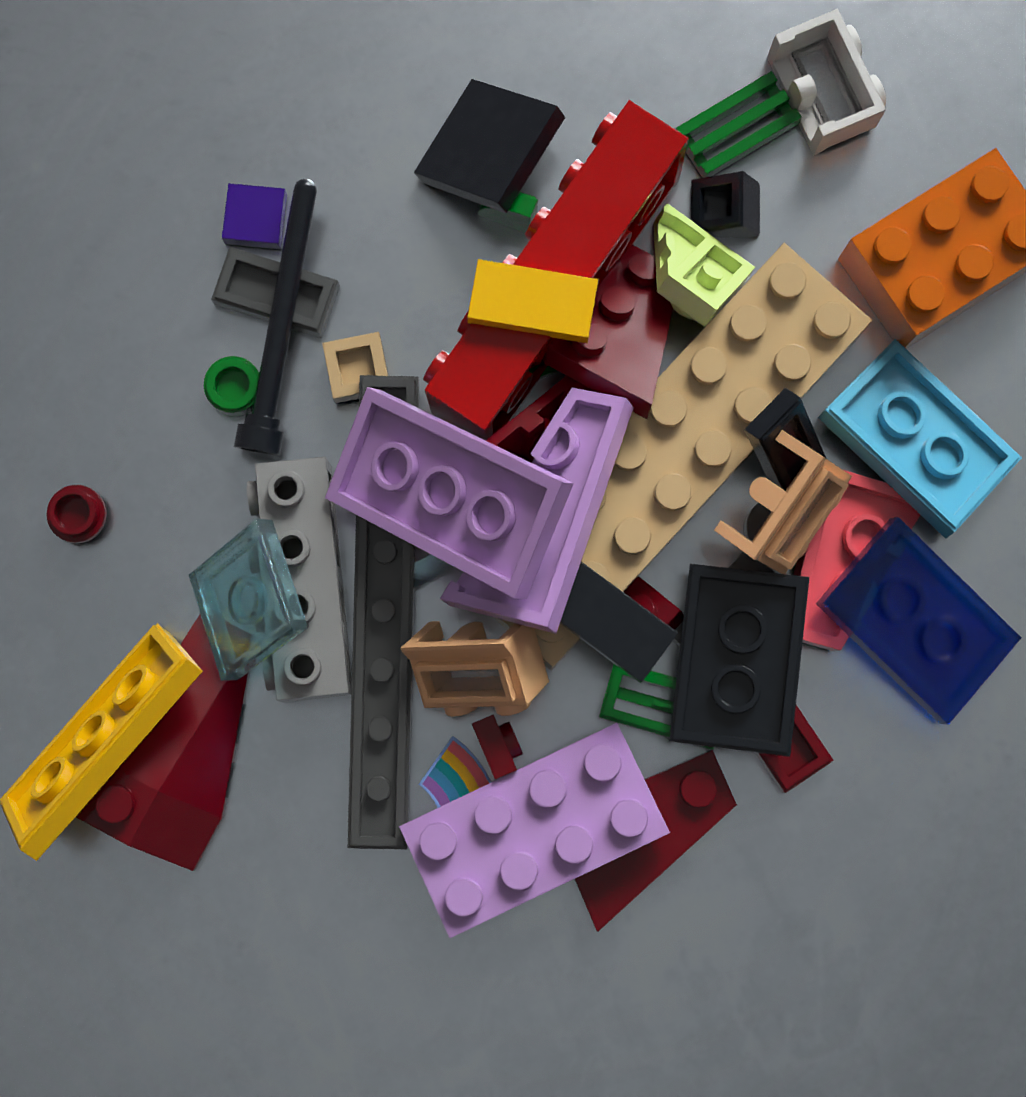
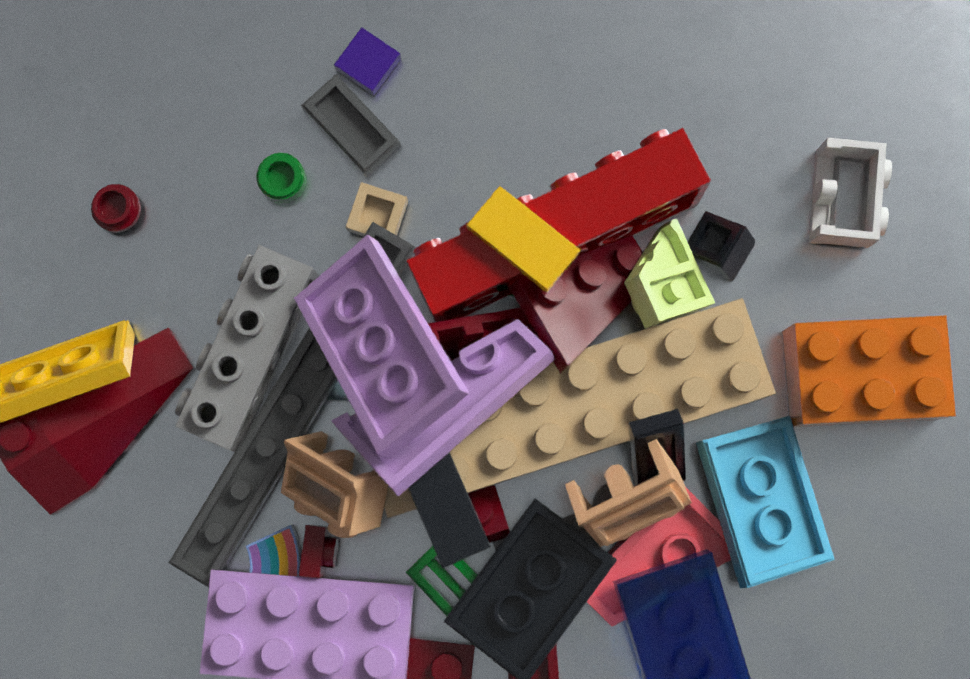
camera: 35 degrees right, 0 degrees up
clear light blue tile [189,519,308,681] -> none
black piece [234,179,317,456] -> none
black tile [414,79,565,214] -> none
tile [478,192,538,233] -> none
green tile [676,71,802,178] -> none

